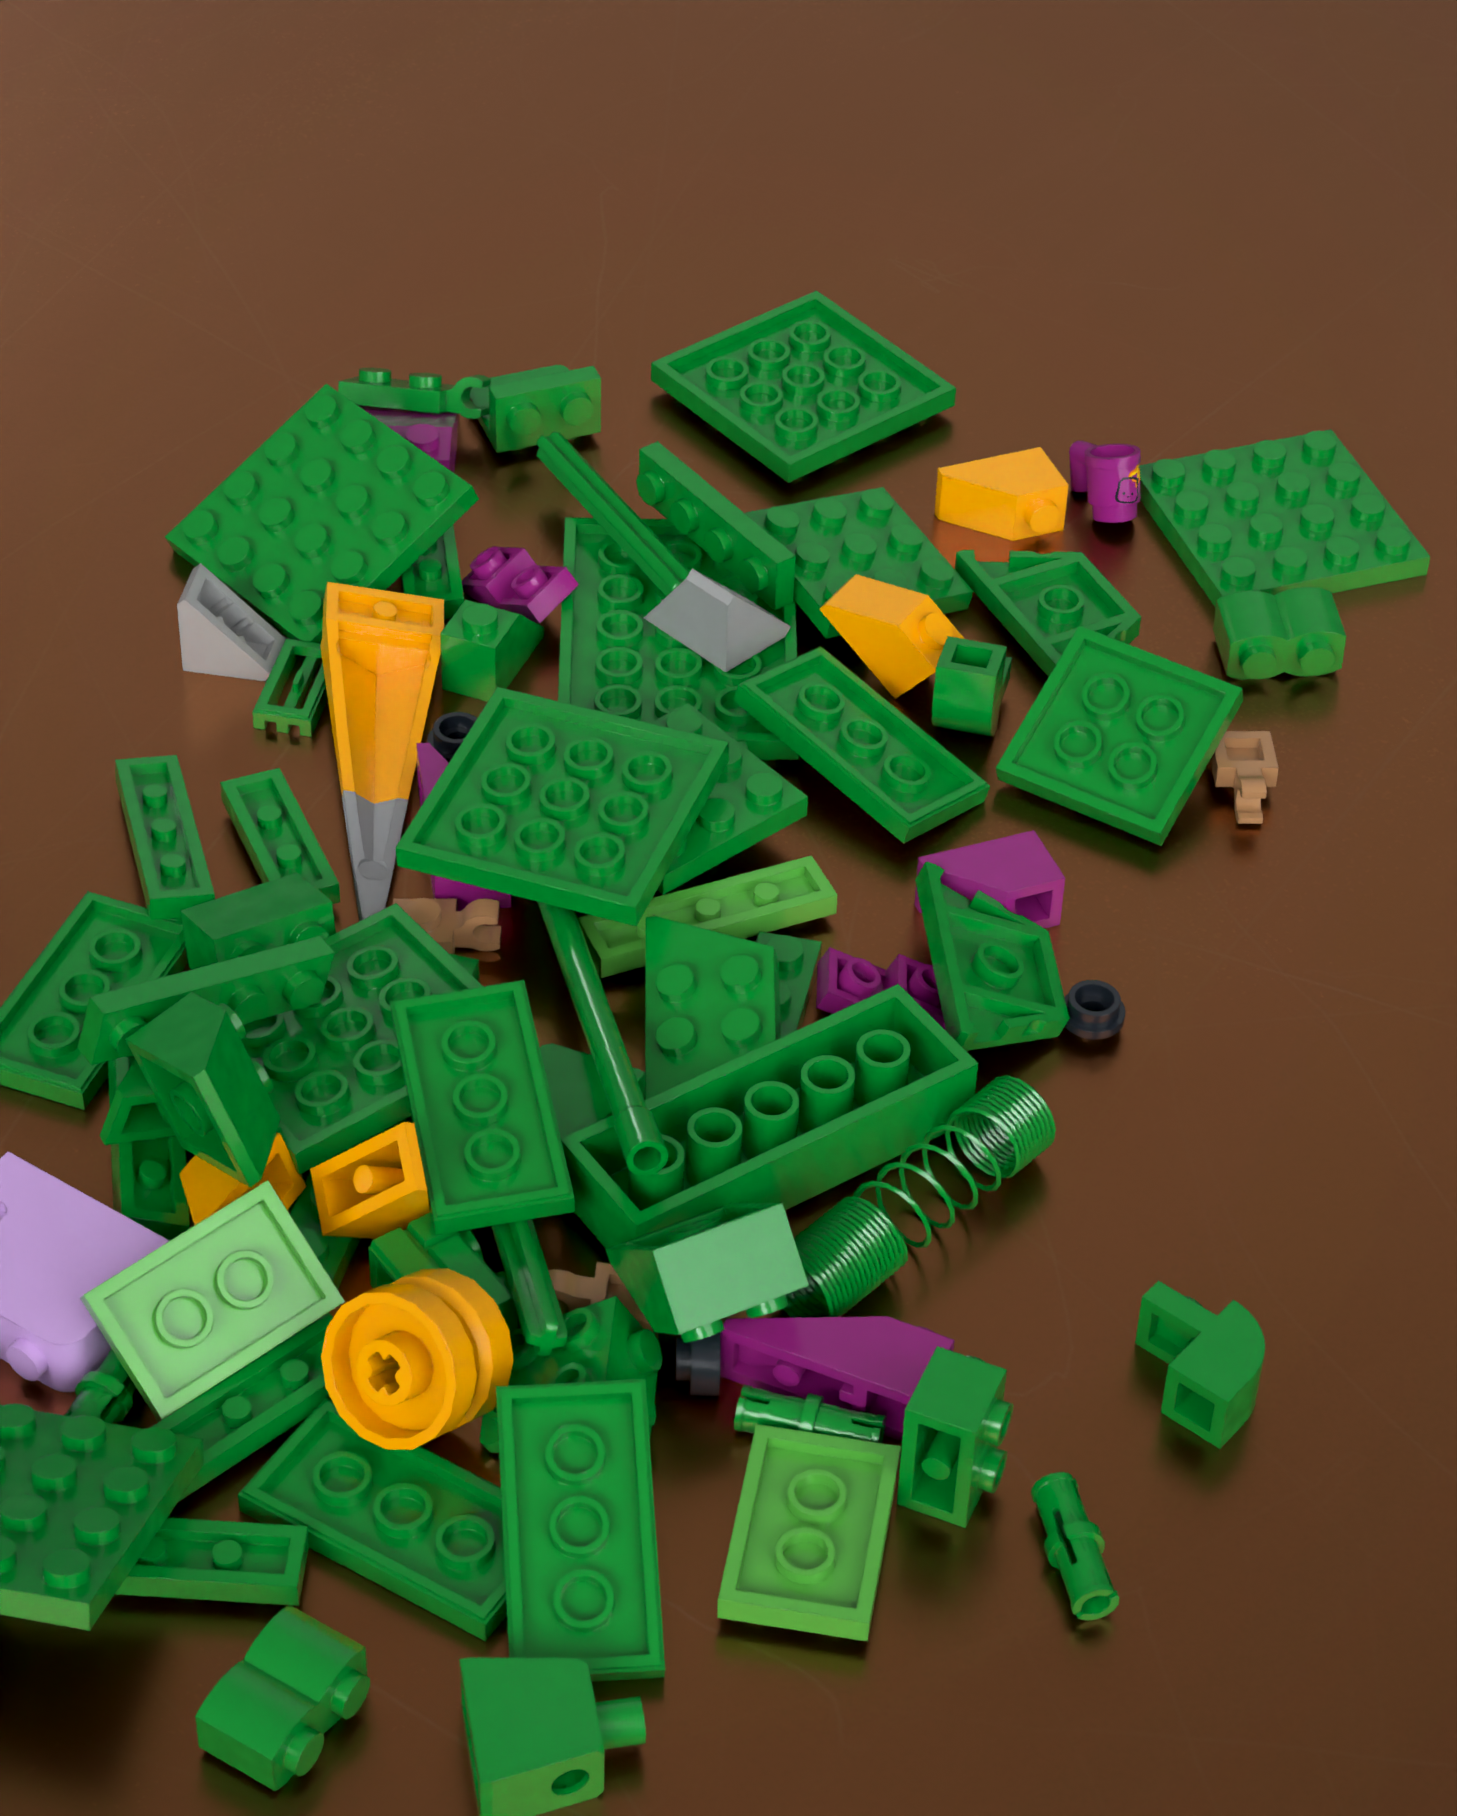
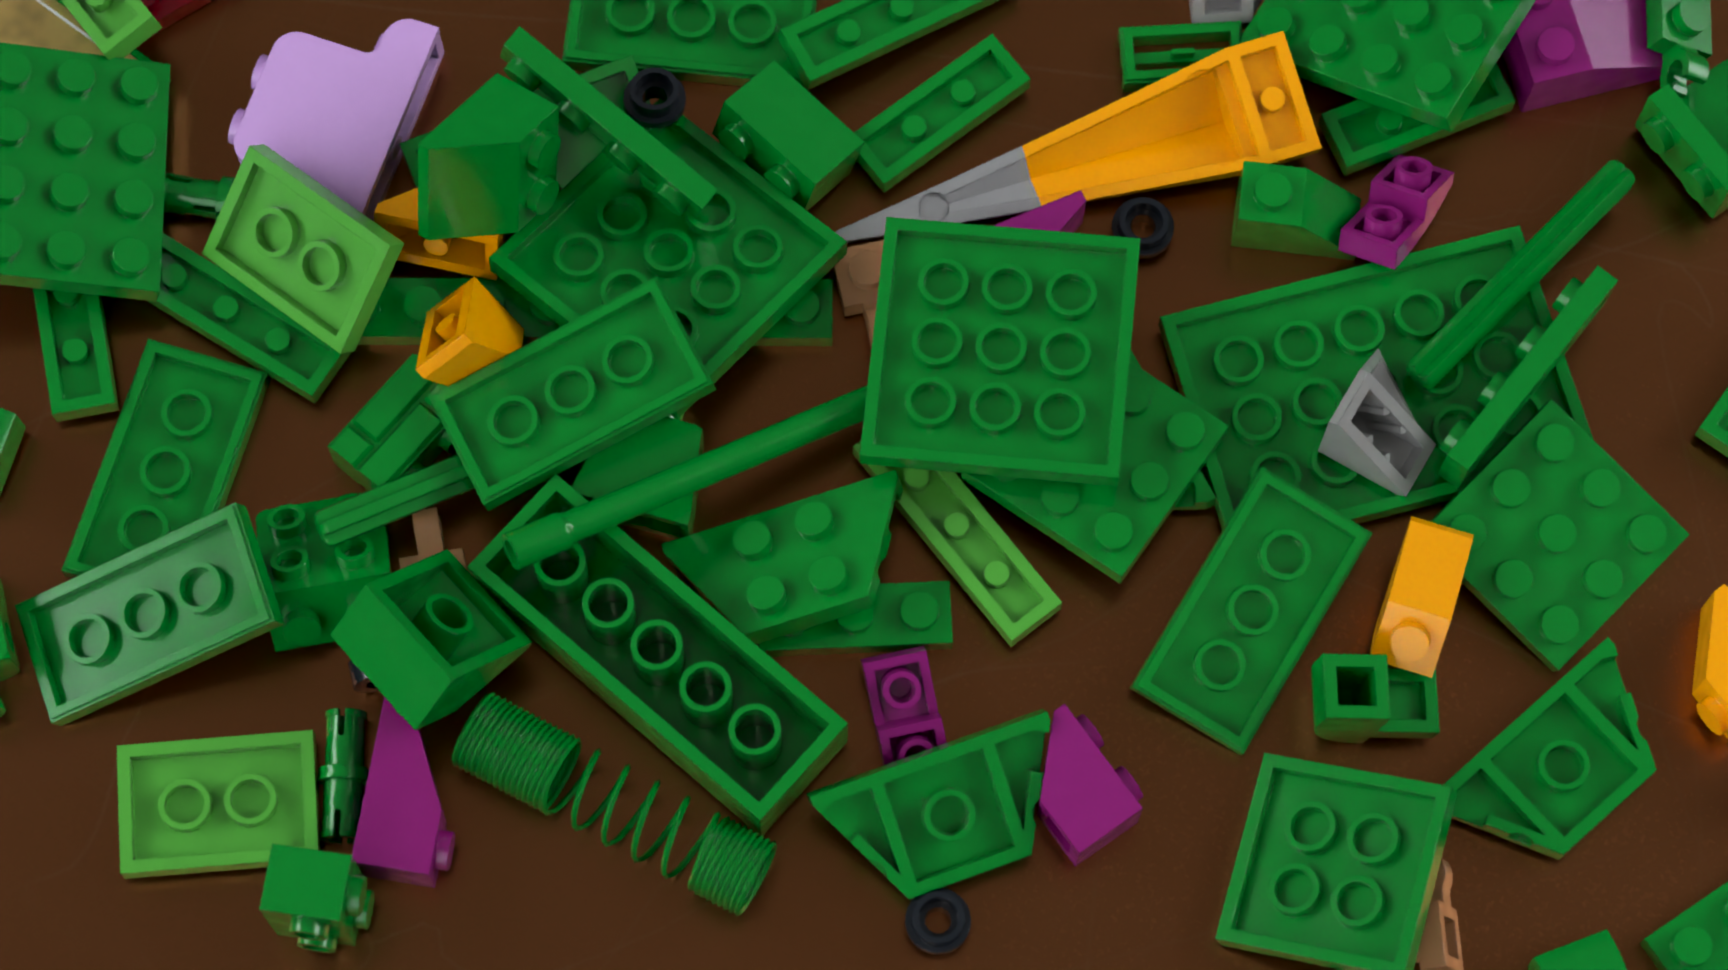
camera: 75 degrees right, 30 degrees up
light orange wheel [321,1268,514,1450] -> none

